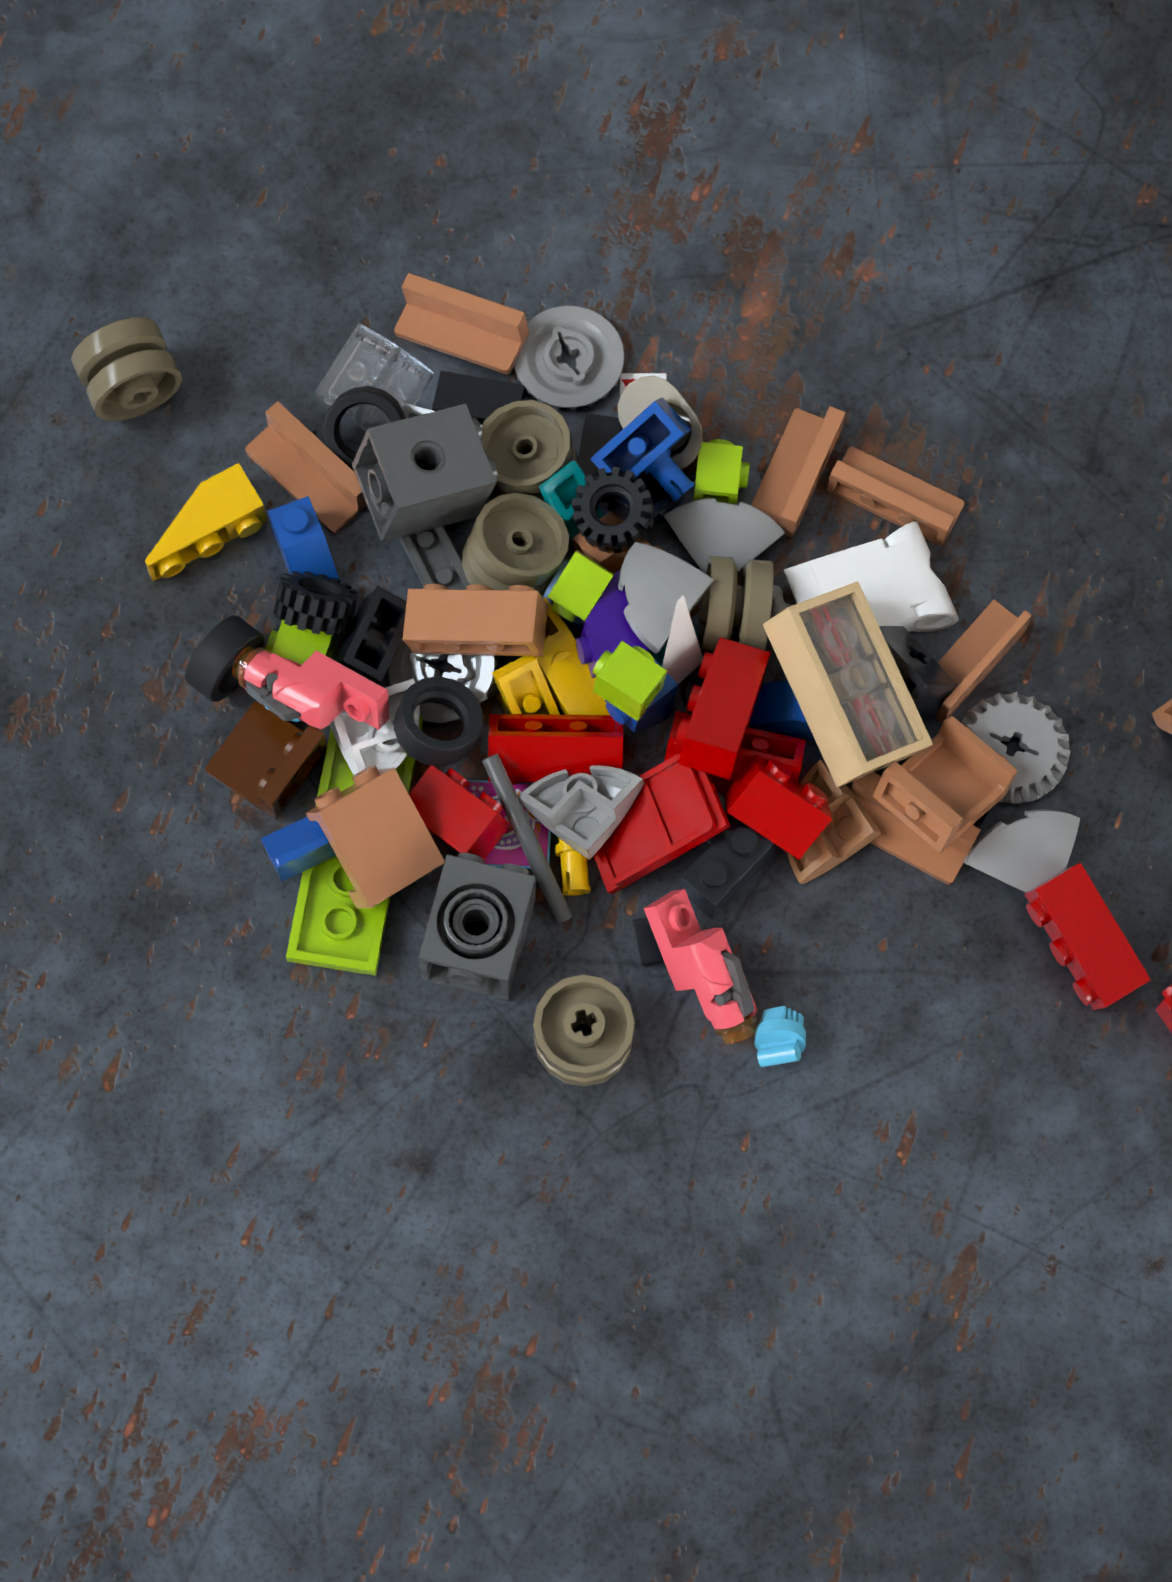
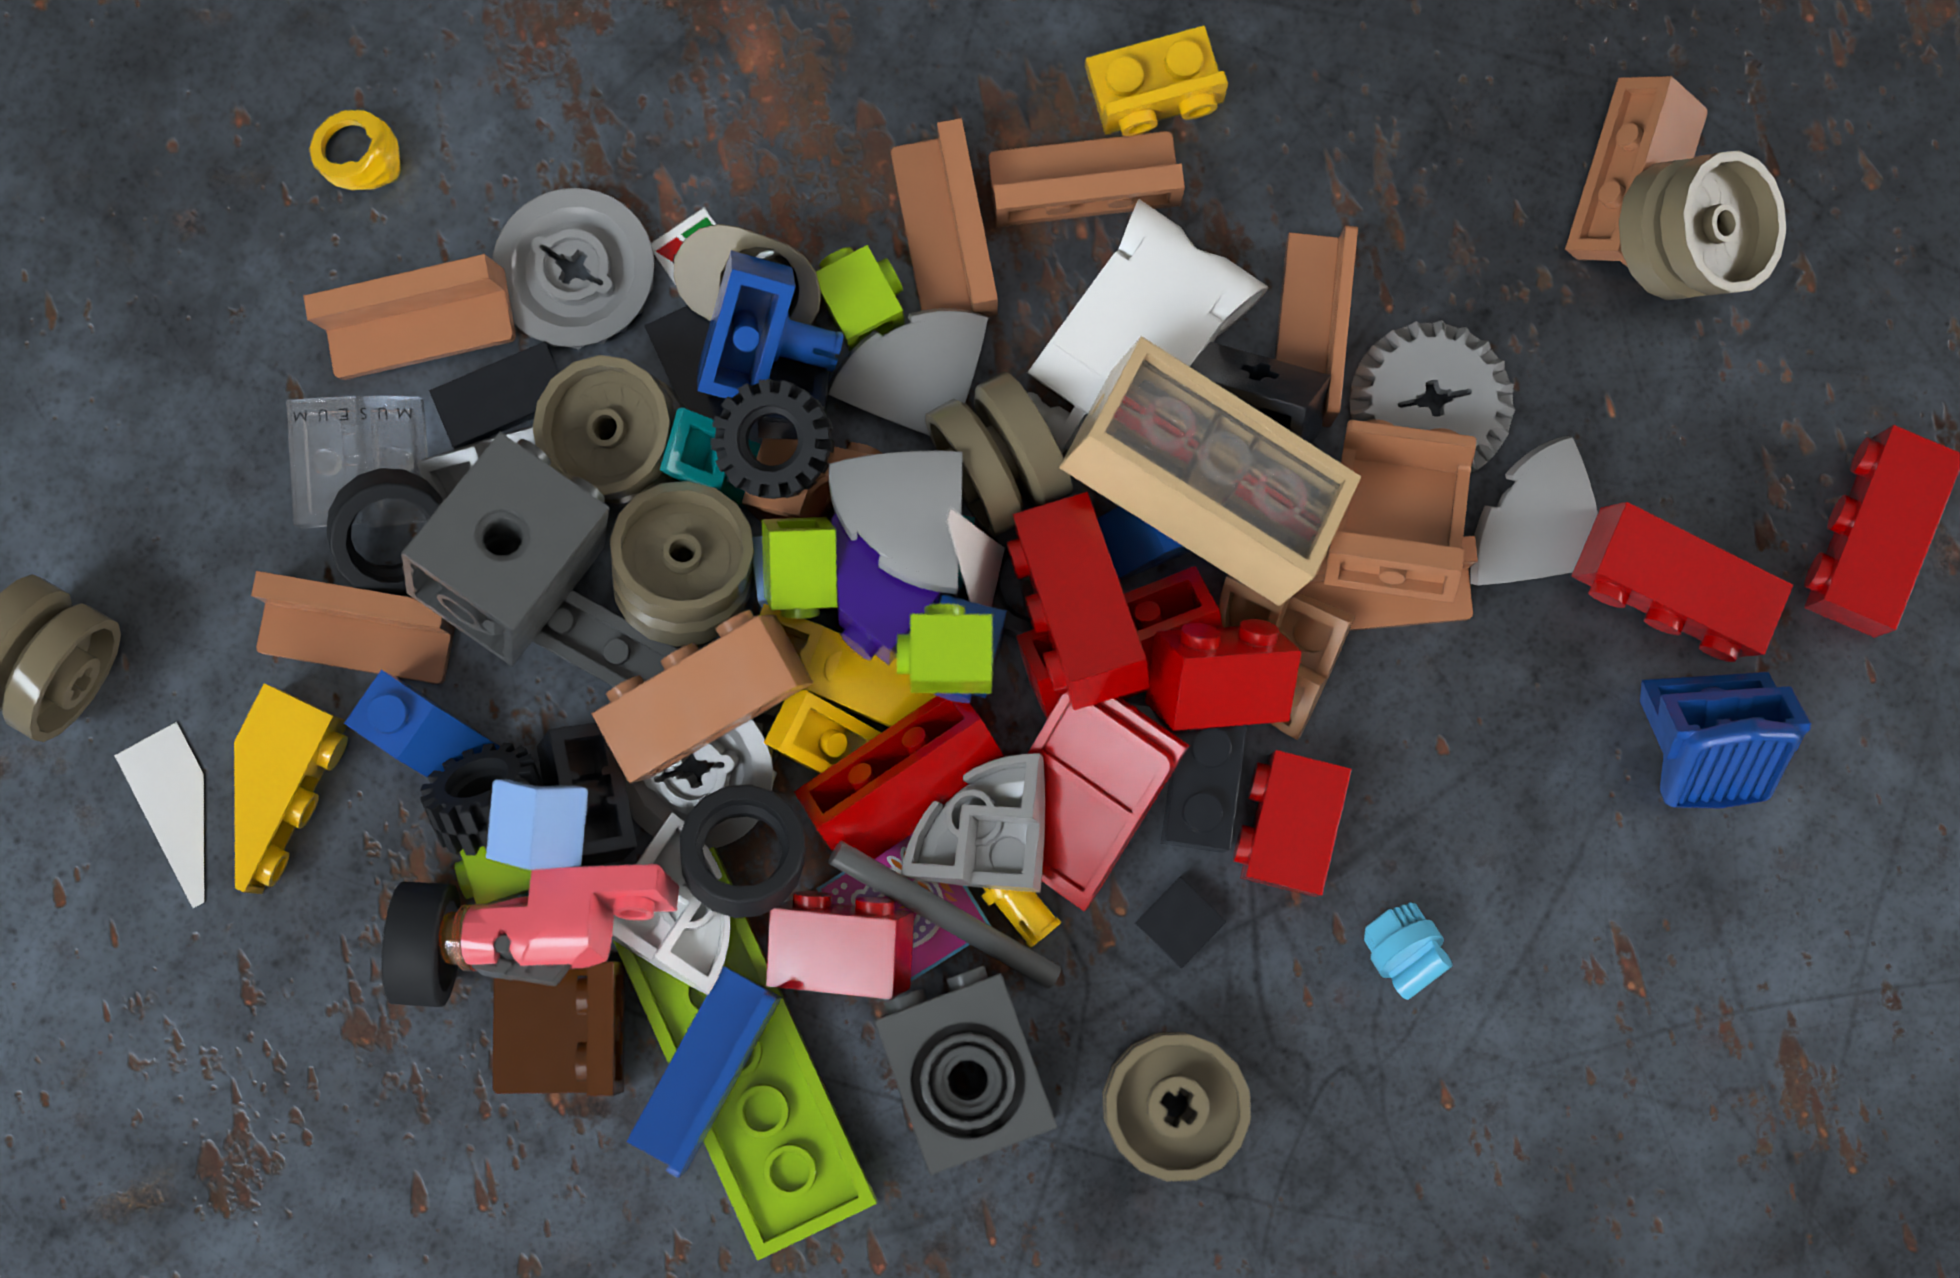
camera: 30 degrees left, 10 degrees up
nougat panel [306,765,445,908] -> none
coral plate [643,889,758,1044] -> none
none -> white sticker [114,722,205,908]
none -> yellow piece [309,110,400,190]
none -> light blue panel [486,779,588,870]
none -> yellow bracket [1085,25,1228,136]
none -> red brick [1233,750,1352,897]
none -> blue piece [1640,672,1811,809]

